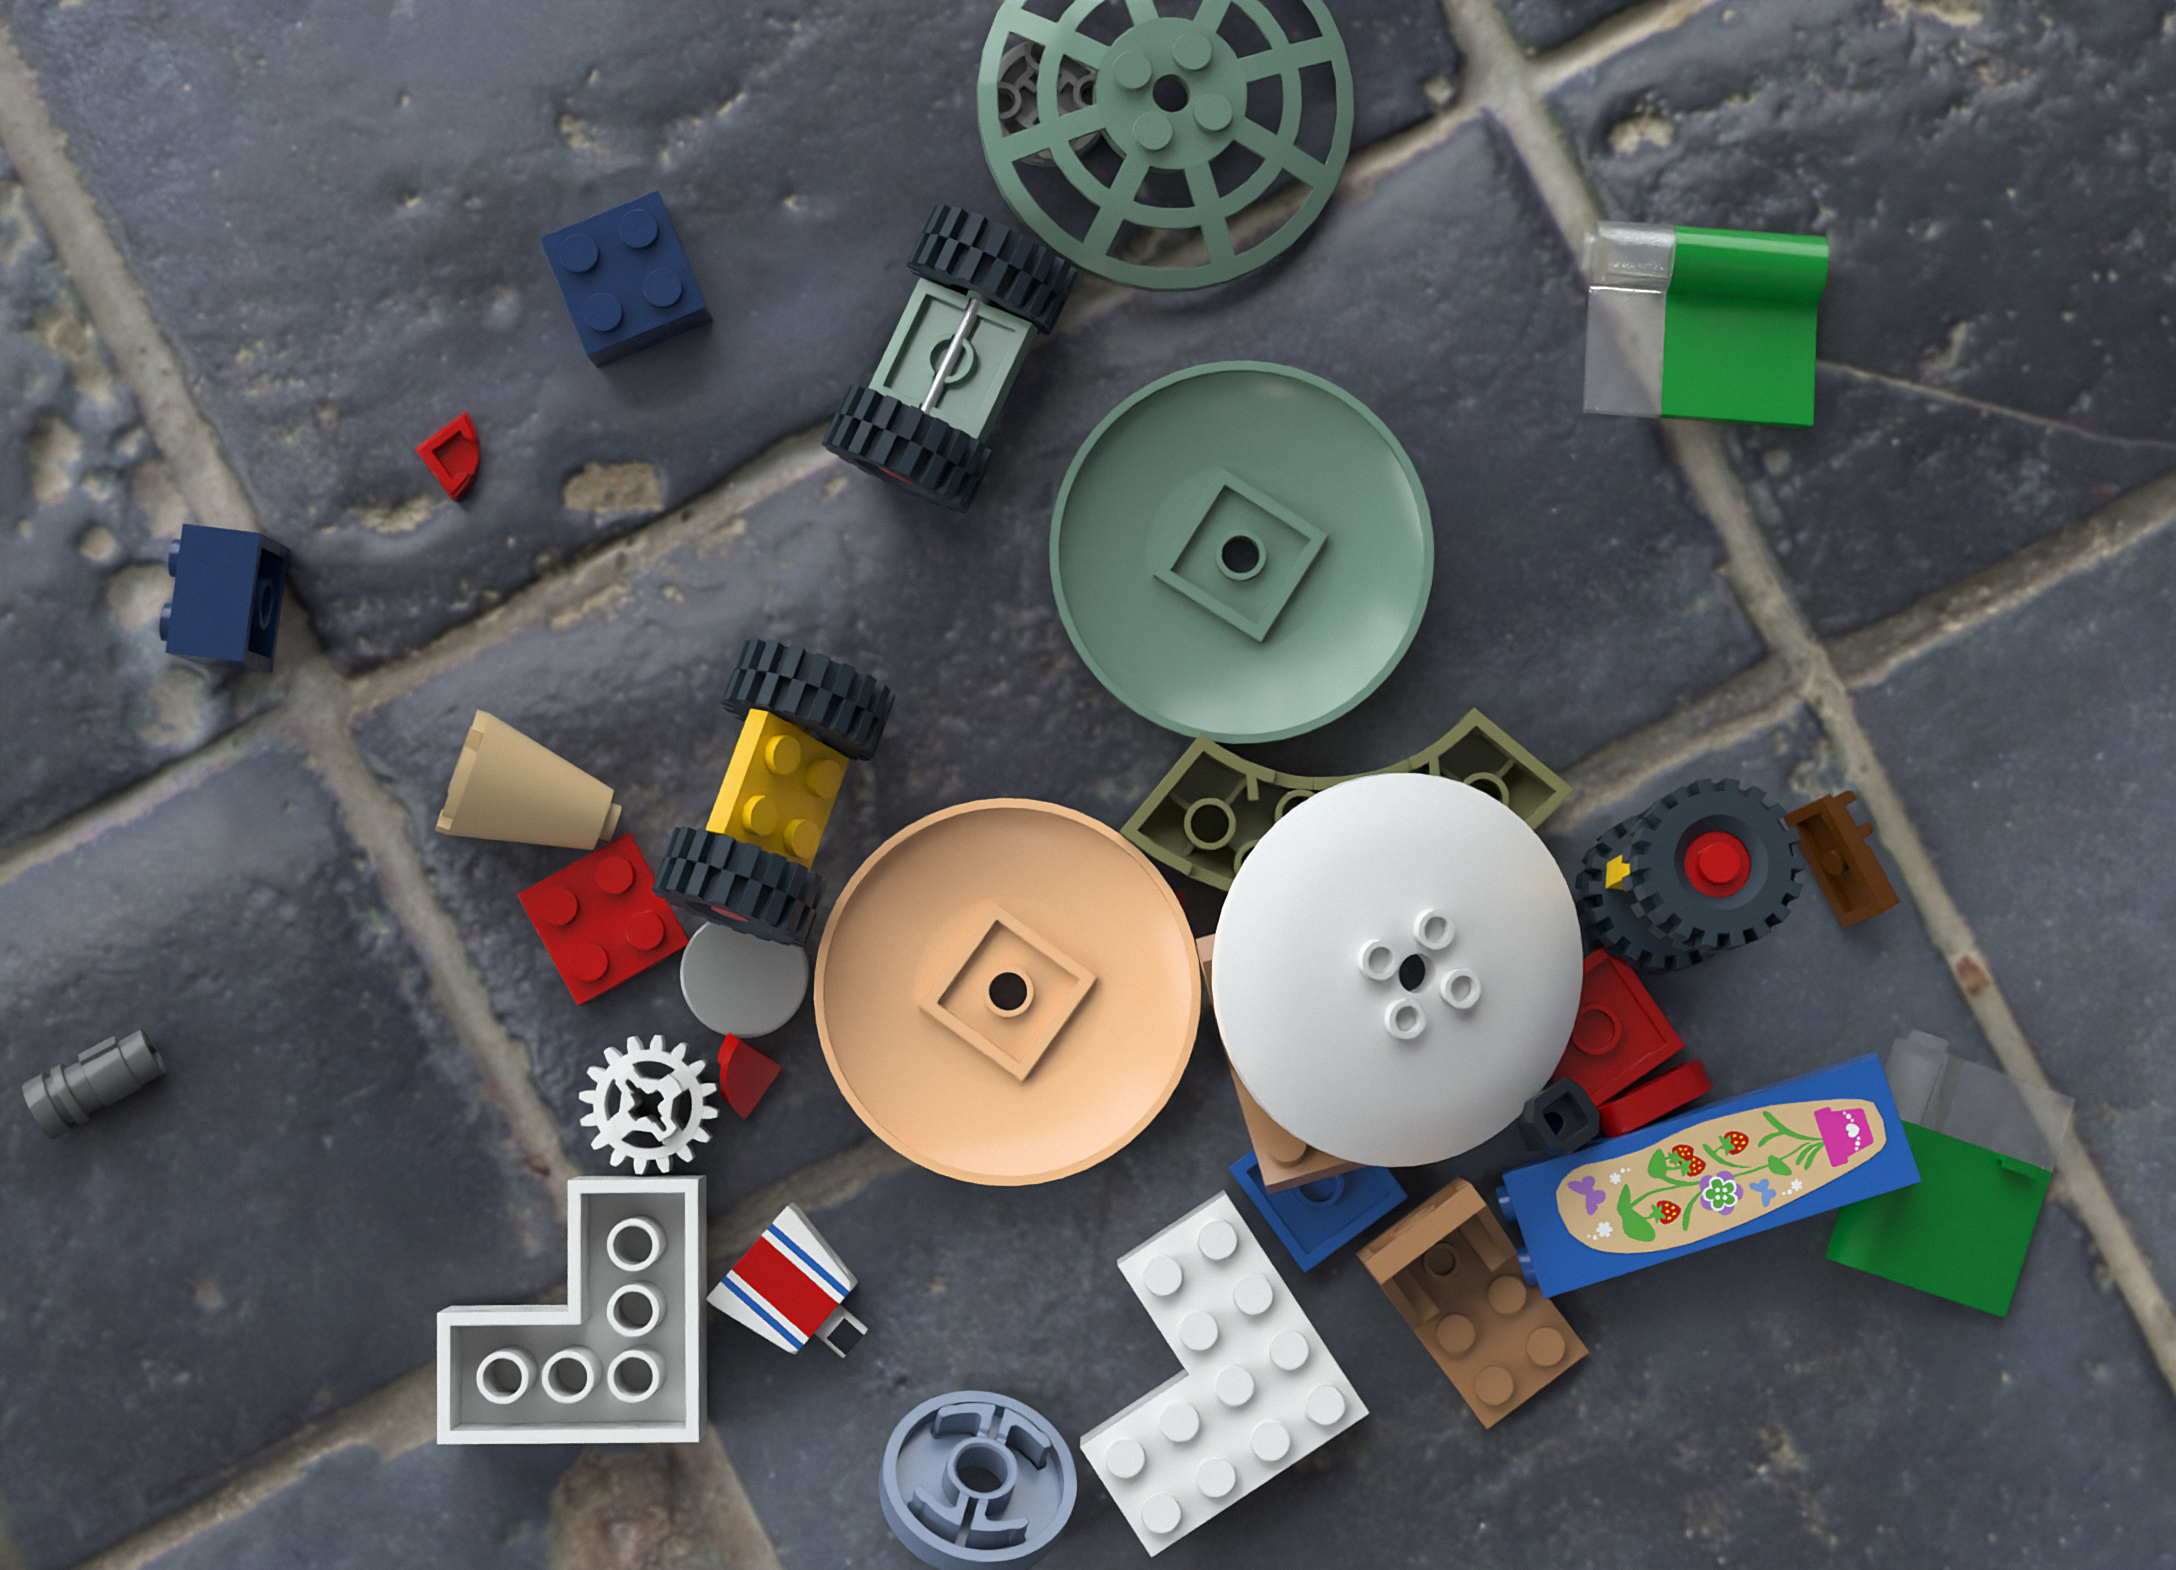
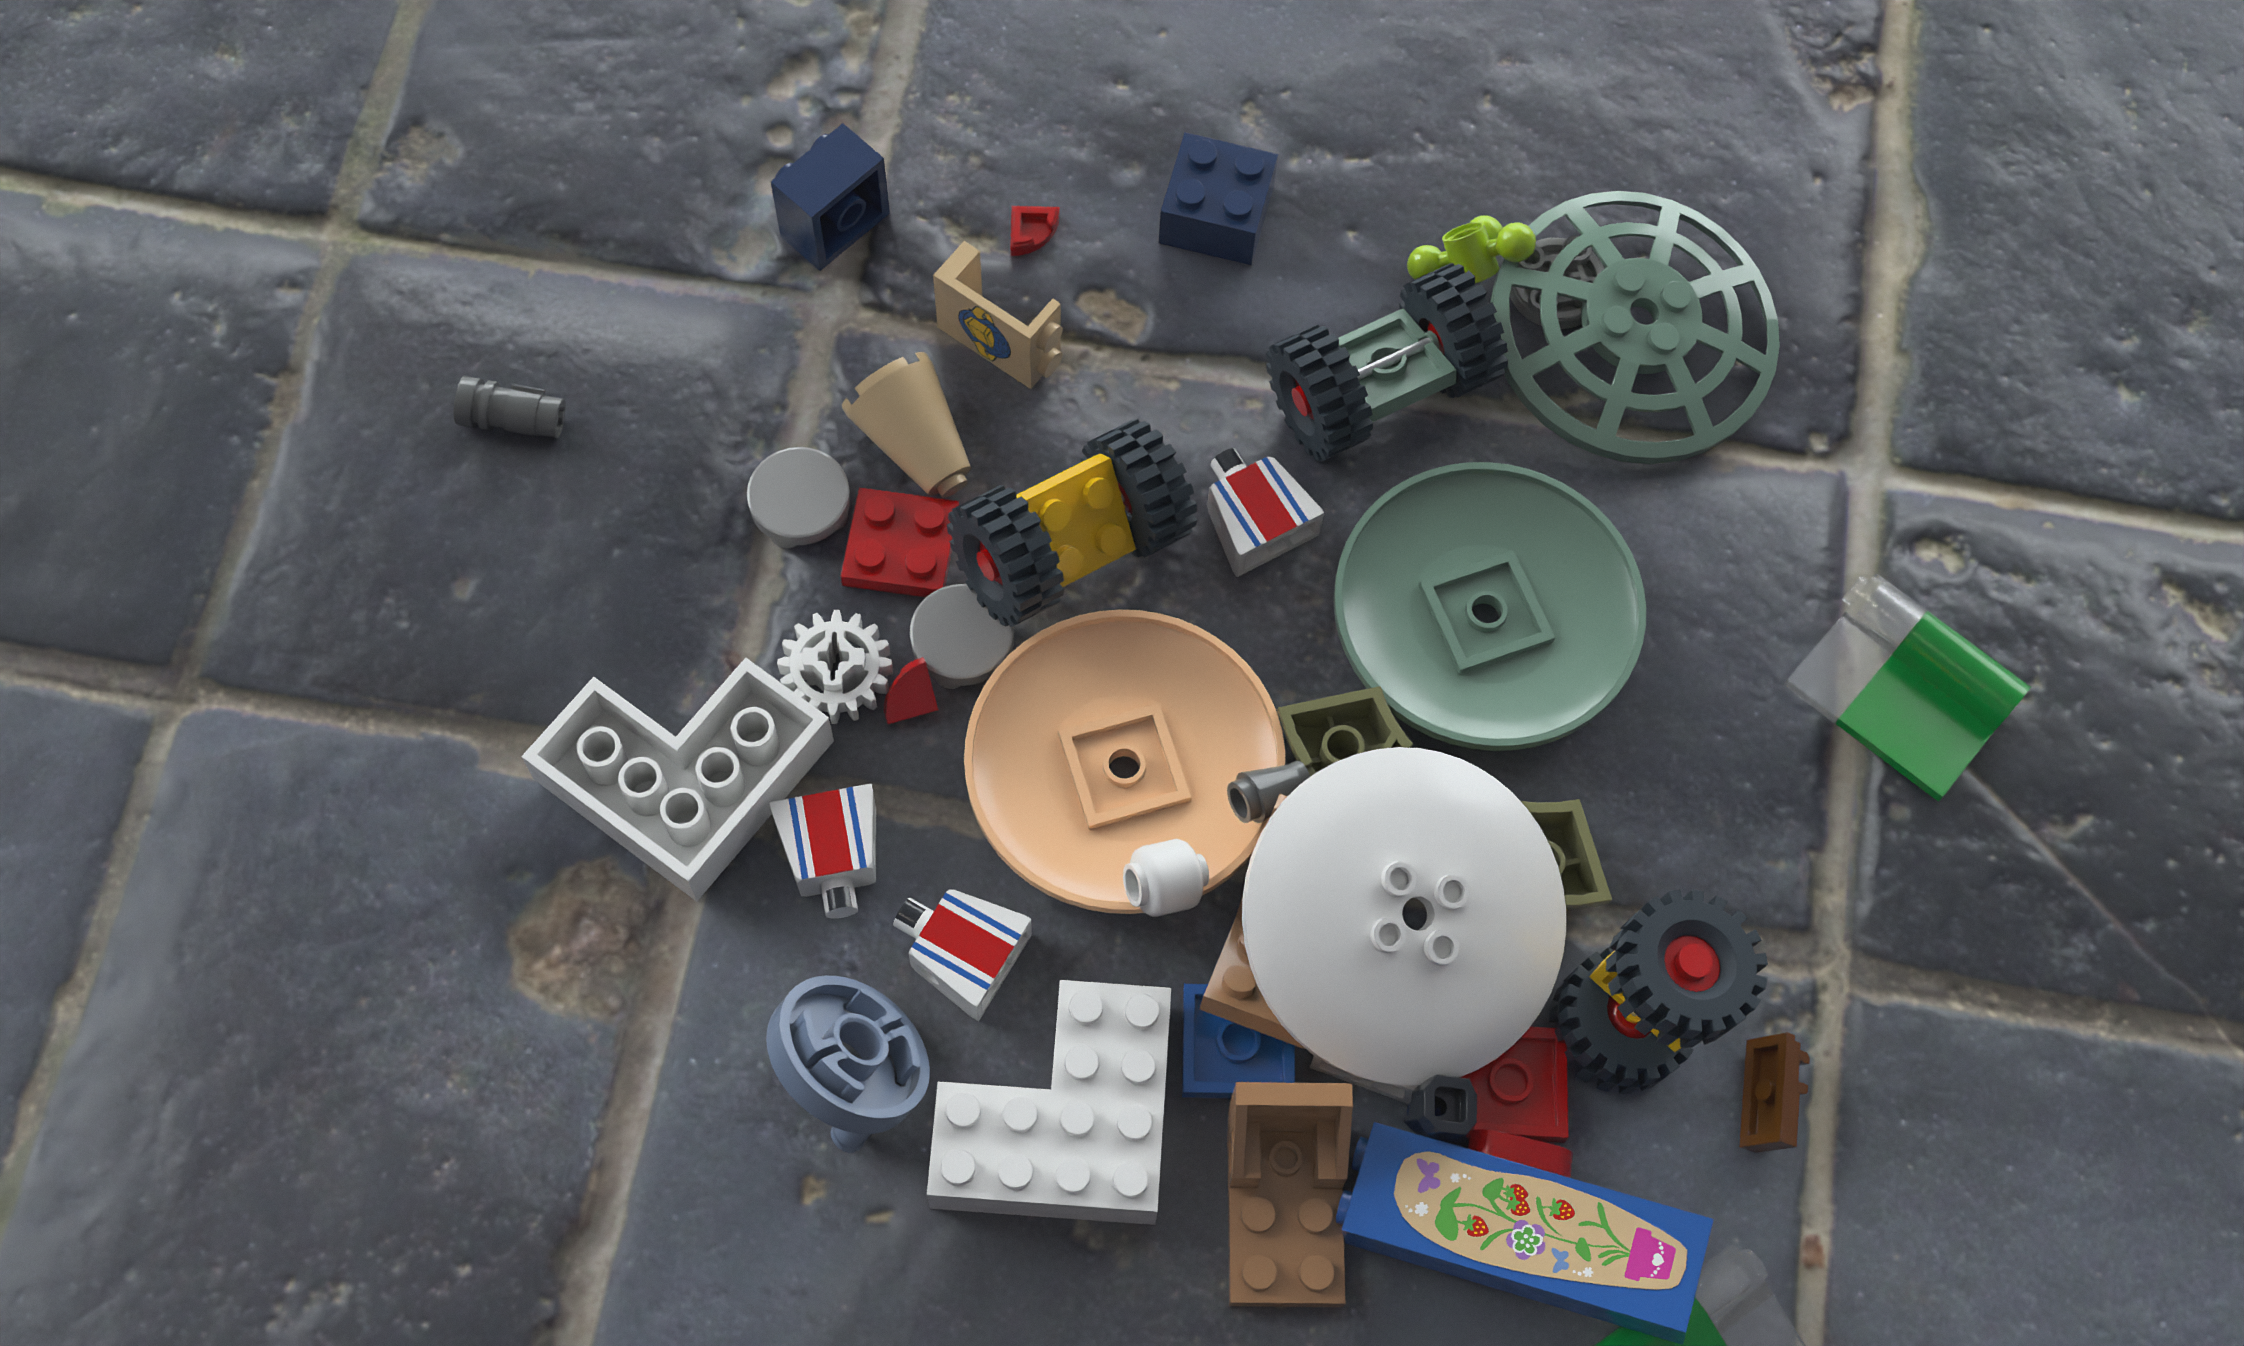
camera: 30 degrees right, 20 degrees down
none -> light grey tile [747,447,850,549]
none -> torso [893,890,1032,1021]
none -> tan panel [933,241,1063,389]
none -> white head [1123,839,1209,917]
none -> torso [1207,448,1324,577]
none -> dark grey cone [1227,761,1310,823]
none -> lime piece [1407,215,1536,284]

